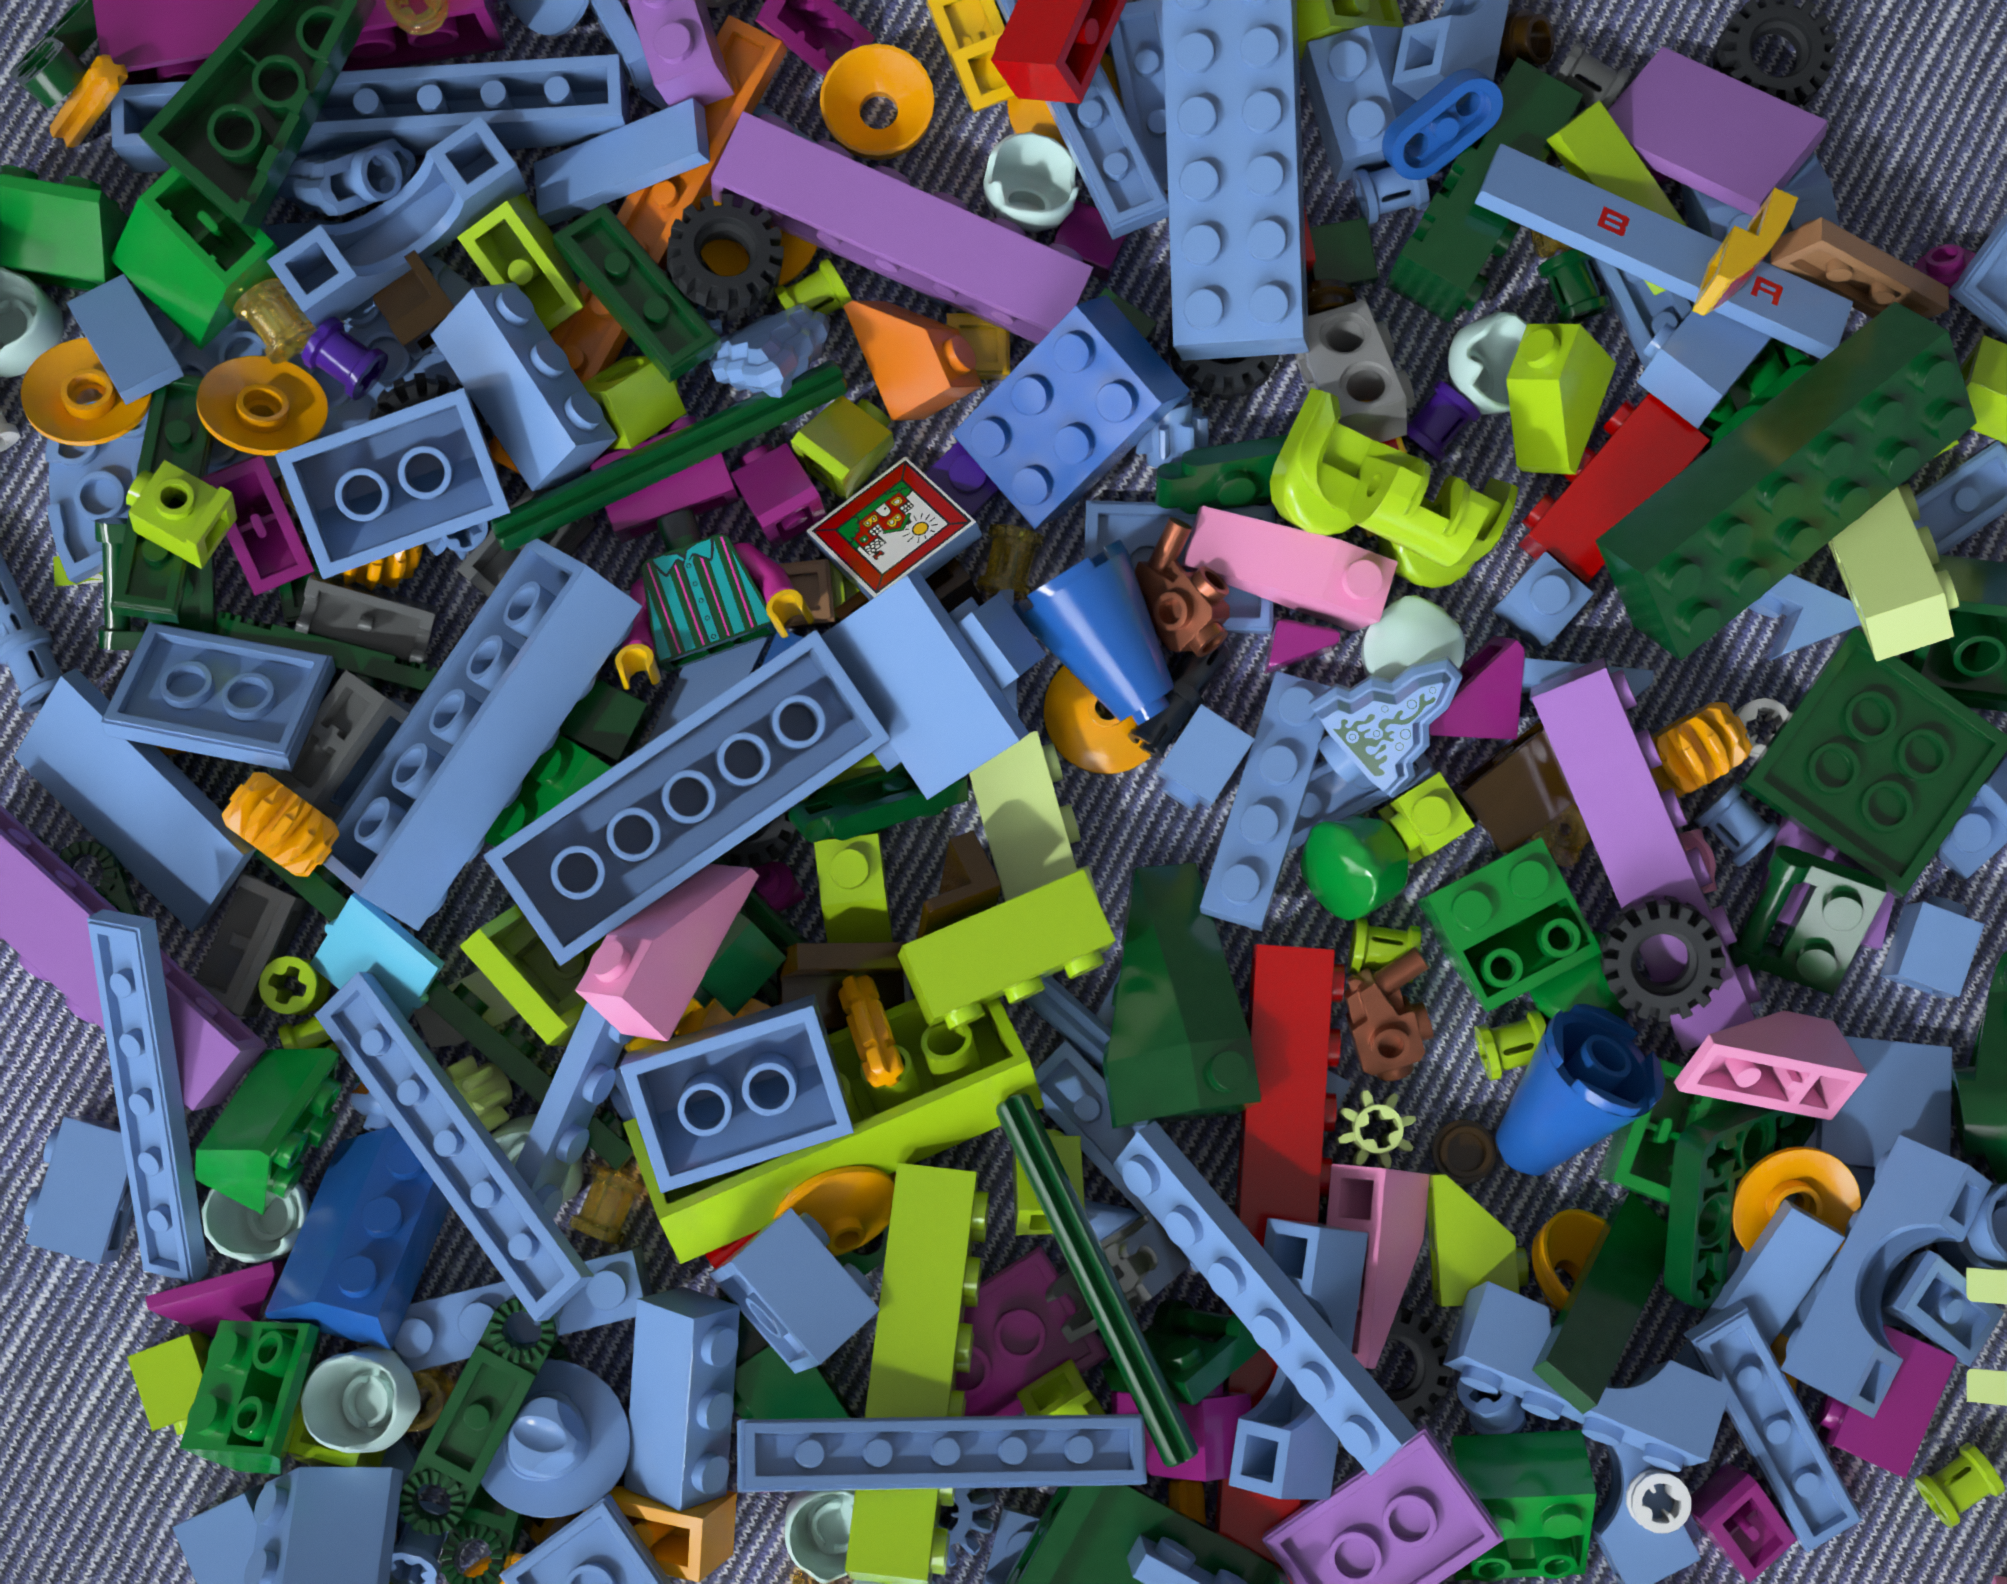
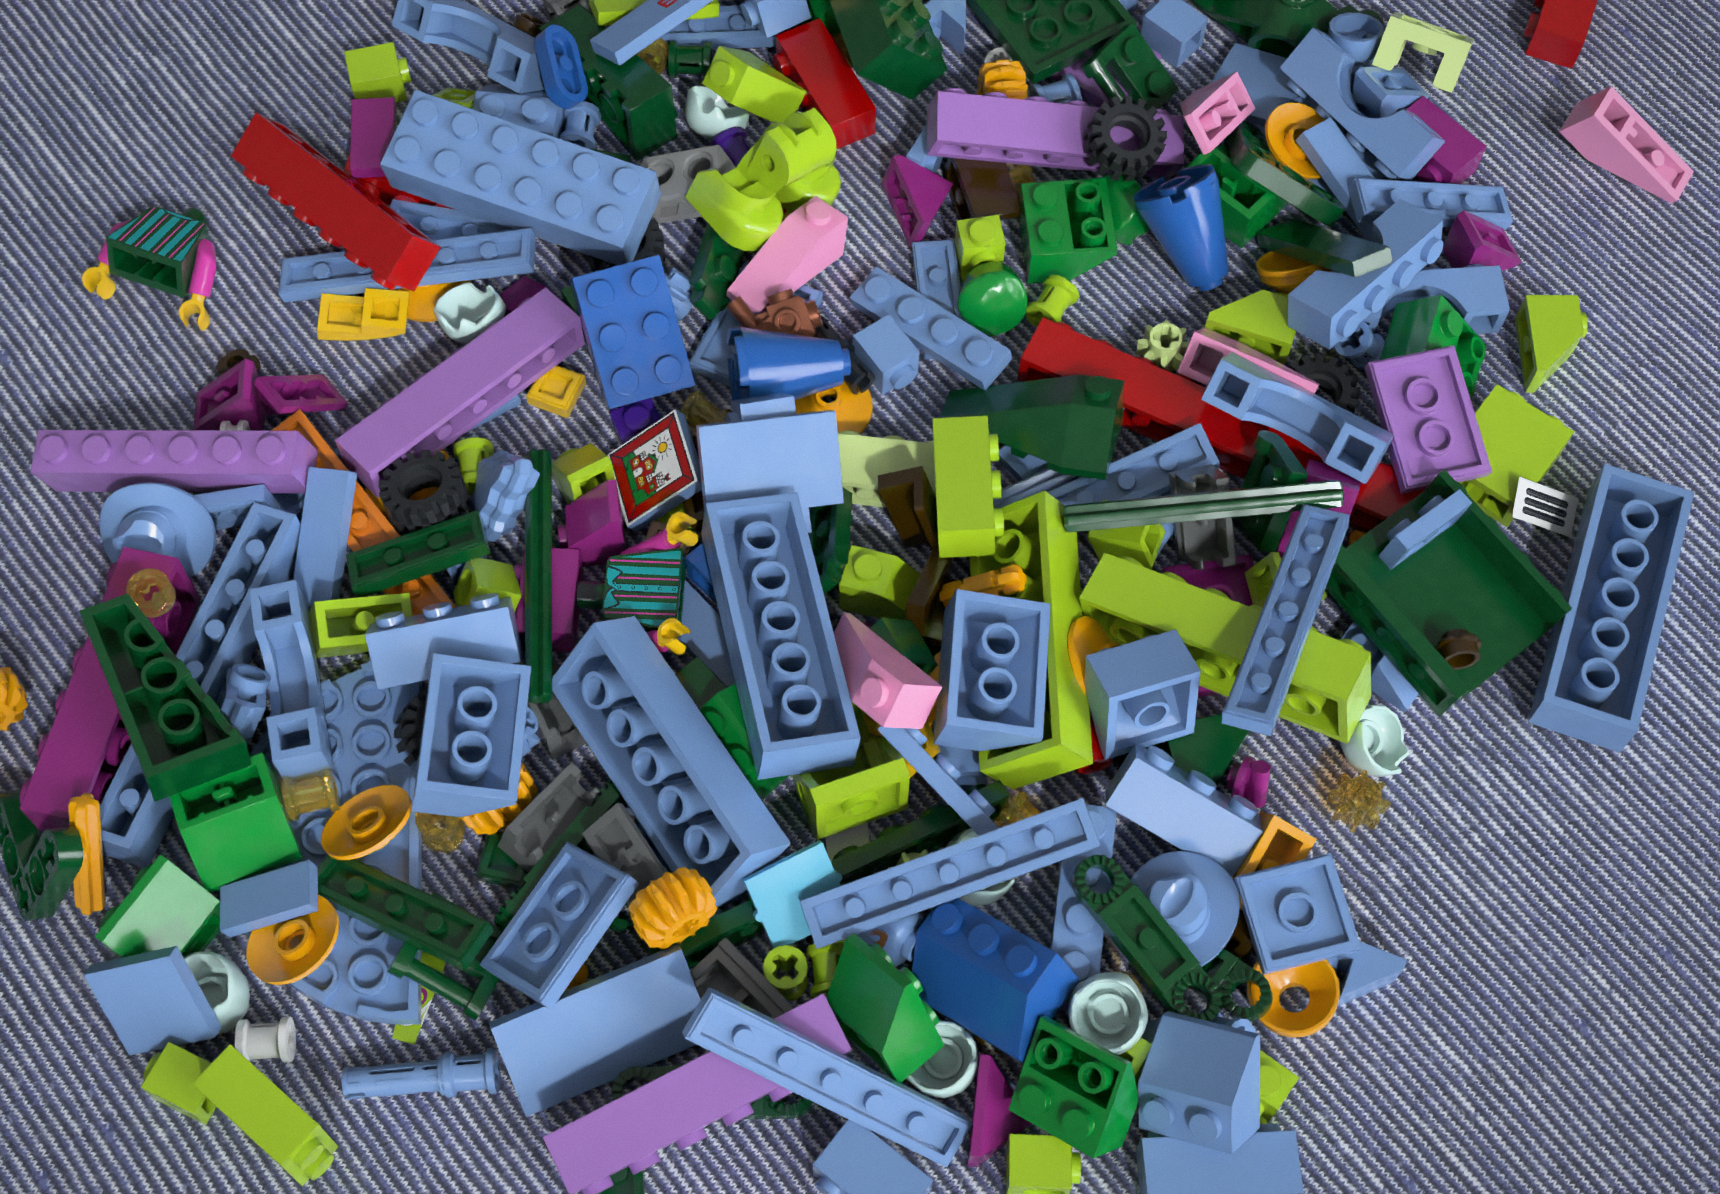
camera: 70 degrees left, 20 degrees down
lime brick [126,460,237,569] -> none
magenta slope [201,455,314,596] -> none
dark purple bush [302,317,388,401] -> none
dark brown panel [373,249,455,361] -> none
light aqua hair [785,1490,855,1584] -> none
light orange piece [820,44,935,160] -> none
orange slope [843,300,982,421] -> none
medium blue plate [1112,1121,1419,1476] -> none
magenta slope [1264,619,1341,674] -> none
medium blue rock [1309,656,1463,798] -> none
copper piece [1344,946,1434,1081] -> none
light aqua hair [1360,595,1465,680] -> none
dark brown plate [1431,1119,1497,1184] -> none
lime bush [1474,1009,1546,1081] -> none
medium blue brick [1491,551,1594,651] -> none
white bush [1626,1469,1691,1534] -> none
lime bush [1914,1442,2005,1528] -> none

